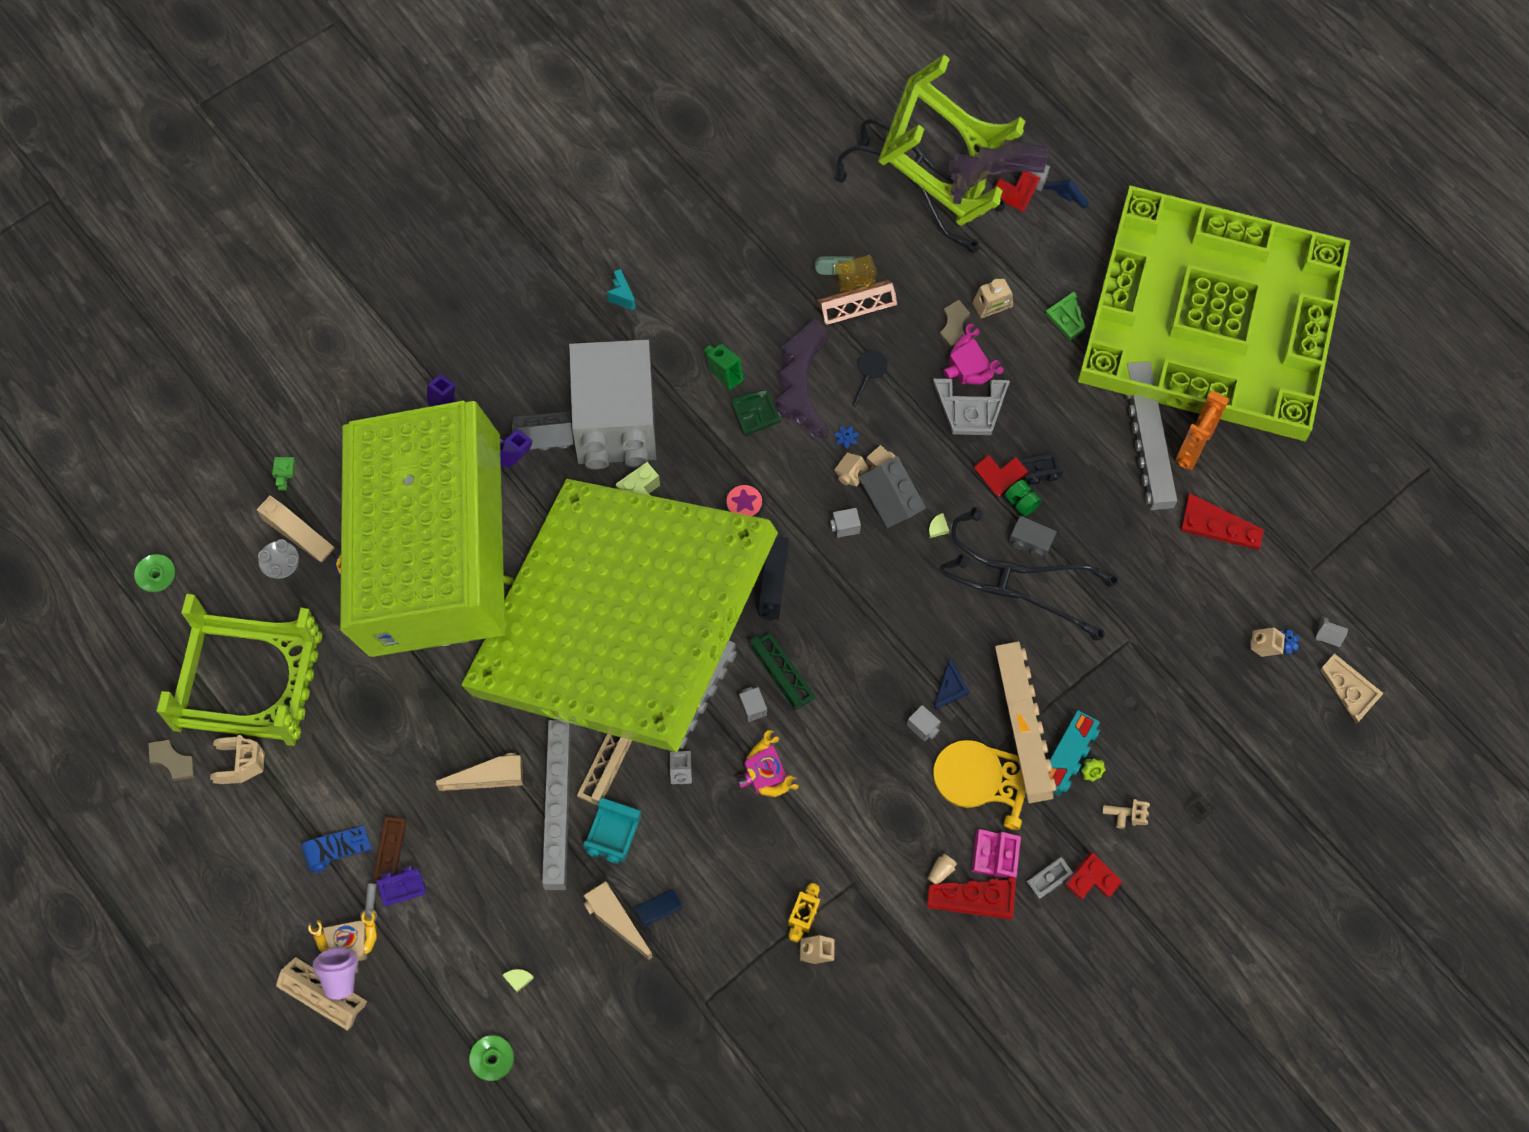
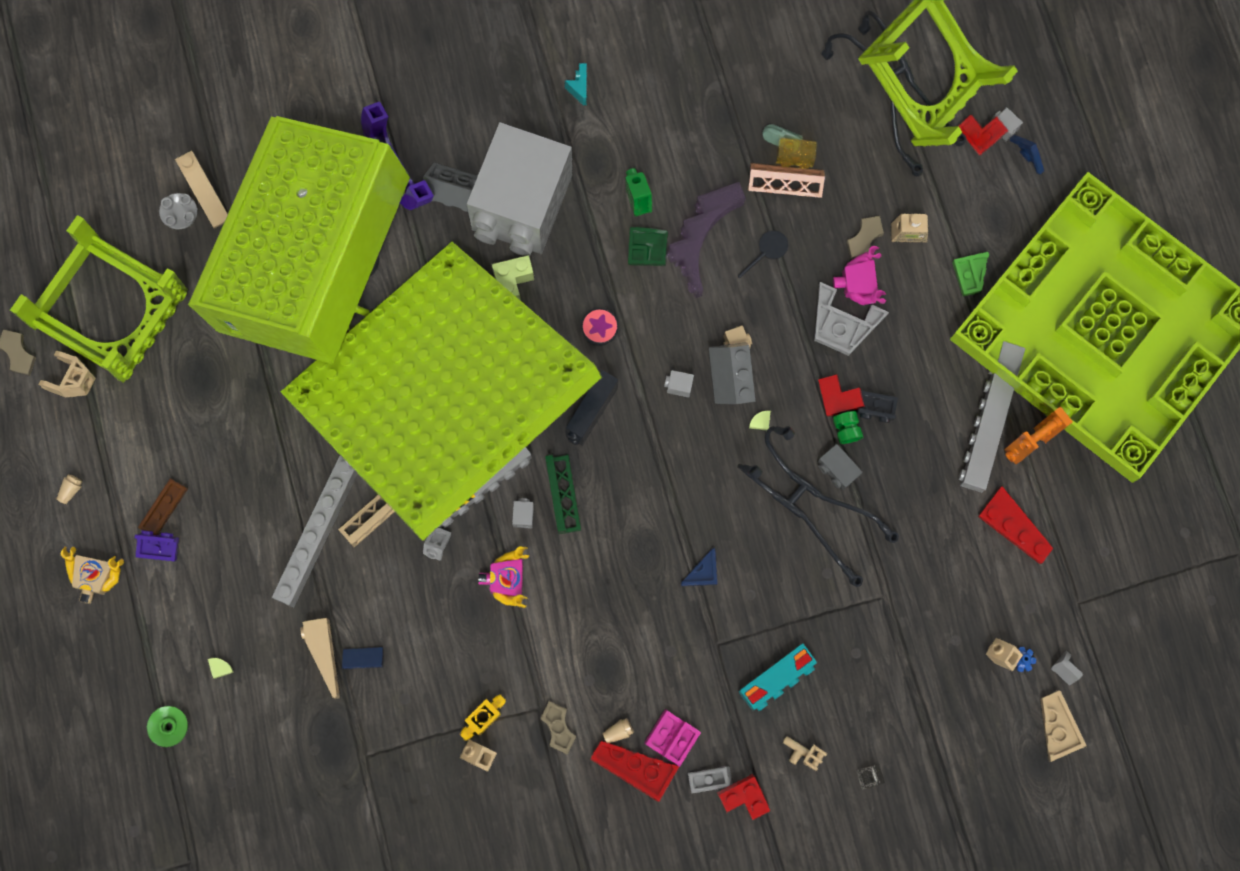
camera: 20 degrees right, 10 degrees up
bright green dish [134,554,176,592] -> none
bright green plate [272,457,296,491] -> none
tan fence [276,957,367,1031] -> none
blue door [301,826,372,873] -> none
lavender piece [313,948,358,999] -> none
light grey bar [360,883,377,922] -> none
tan slope [436,753,523,791] -> none
teal panel [583,798,641,864] -> none
blue plant [834,426,859,449] -> none
tan brick [834,453,869,486] -> none
light grey brick [907,705,940,742] -> none
yellow piece [933,740,1026,830] -> none
clear purple arch [949,140,1049,204] -> none
tan brick [995,642,1056,803] -> none
lime piece [1081,758,1106,782] -> none
none -> tan cone [56,474,83,504]
none -> dark tan tile [541,701,576,755]

